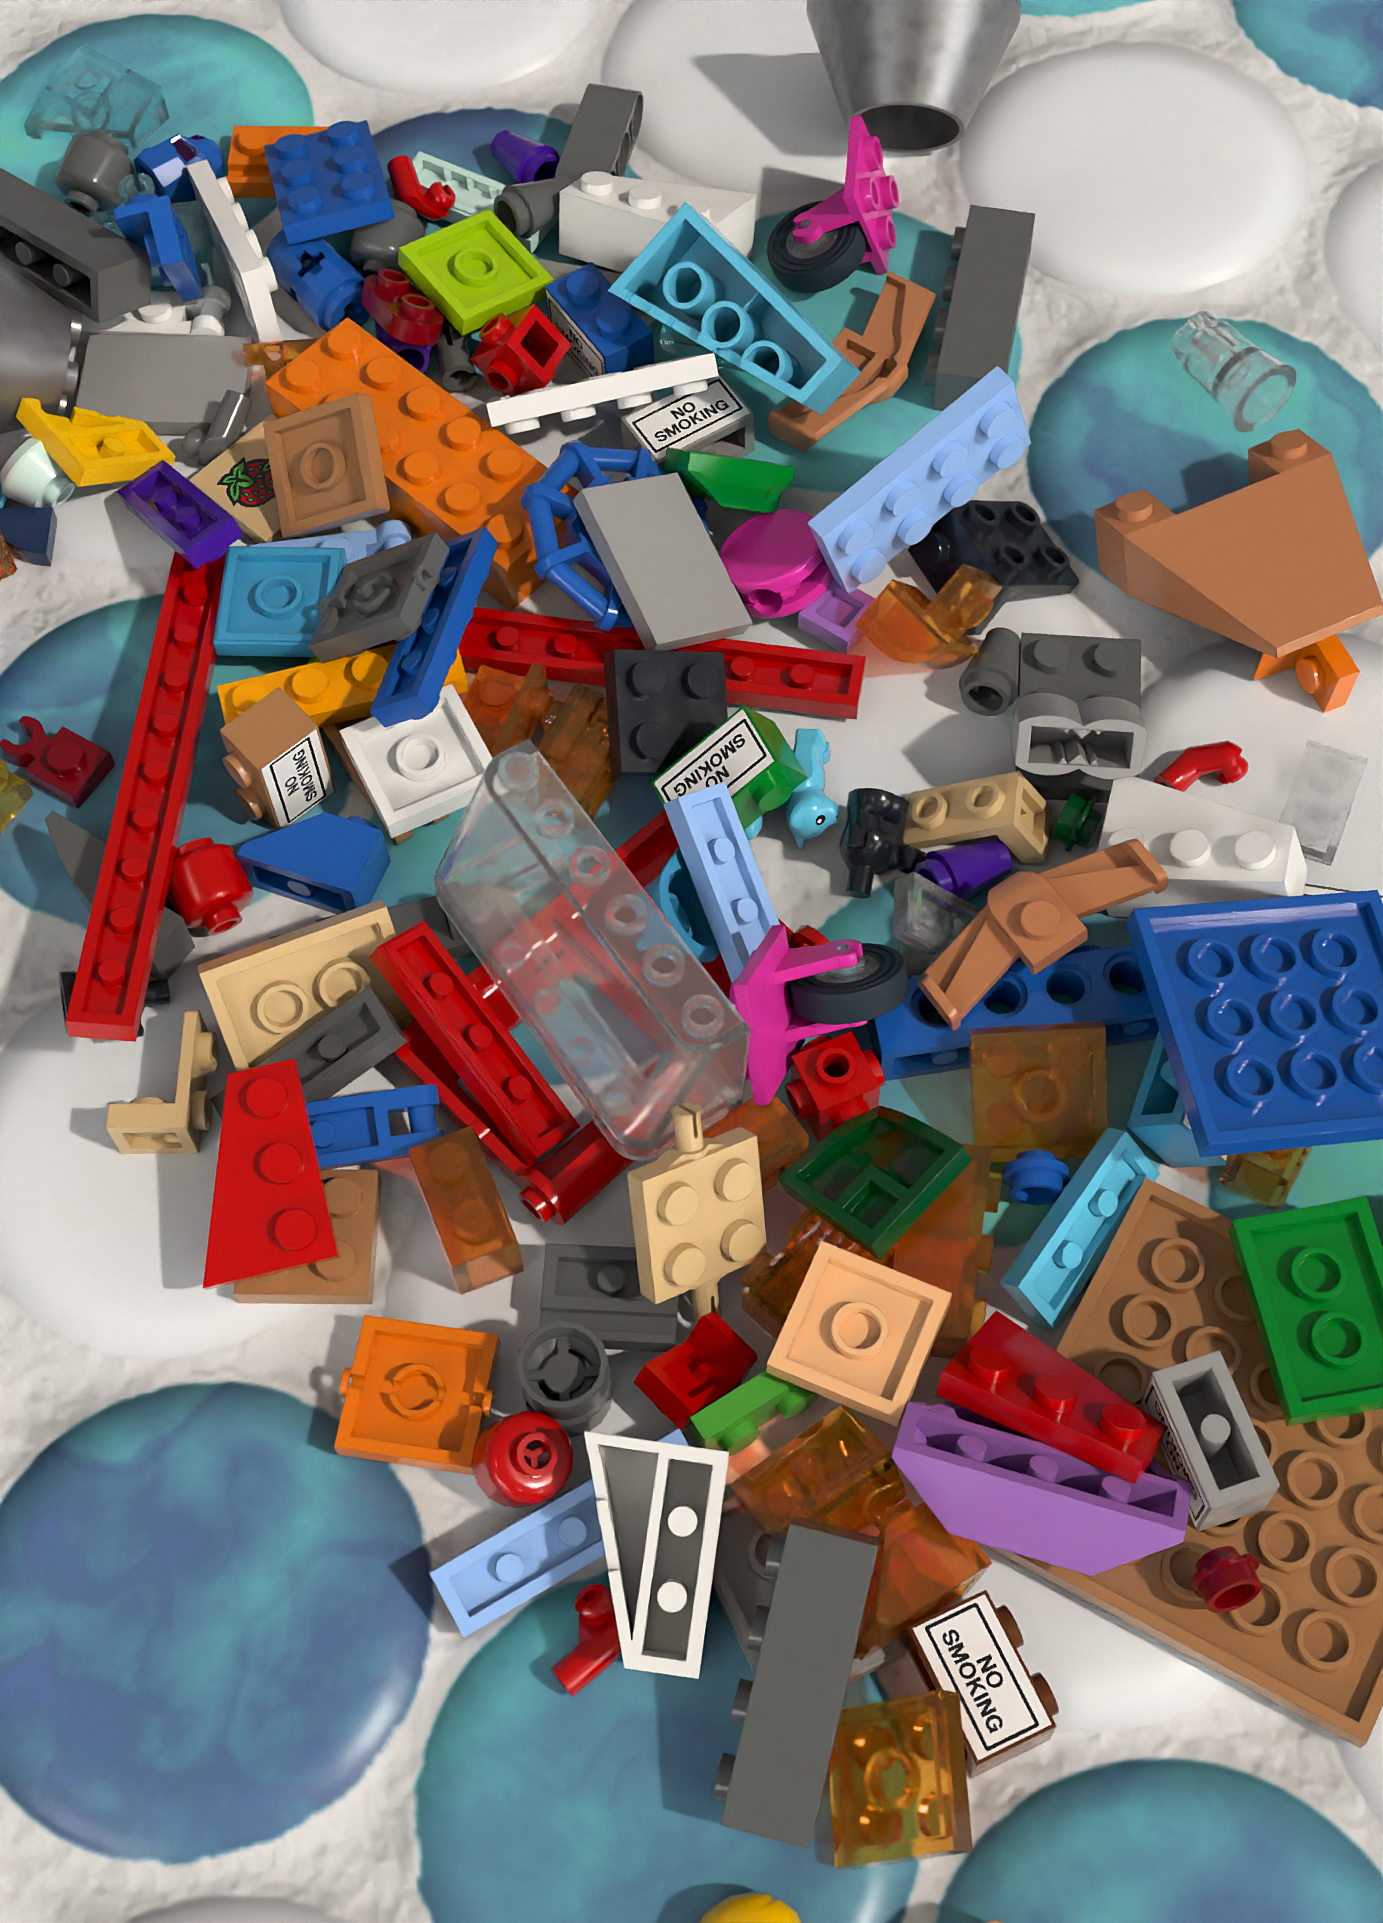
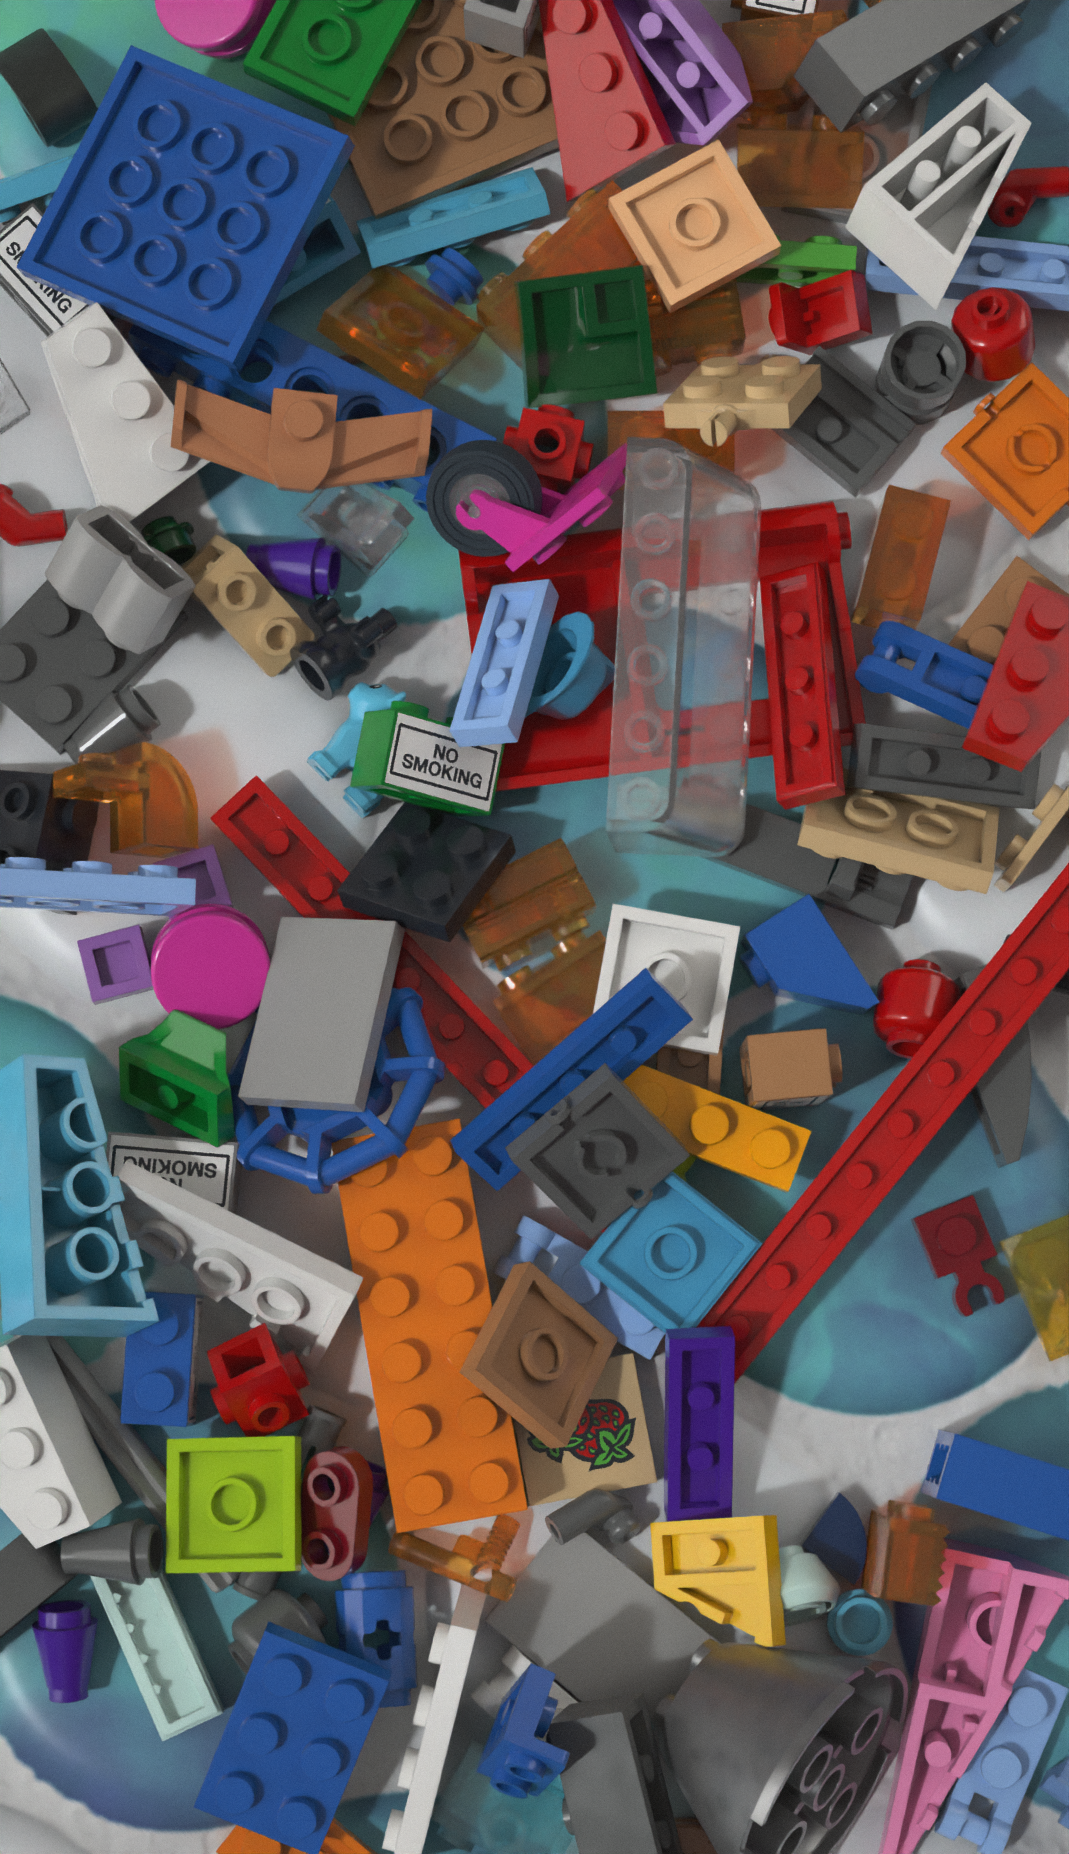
camera: 145 degrees left, 20 degrees up
red arm [387,155,456,221] -> none

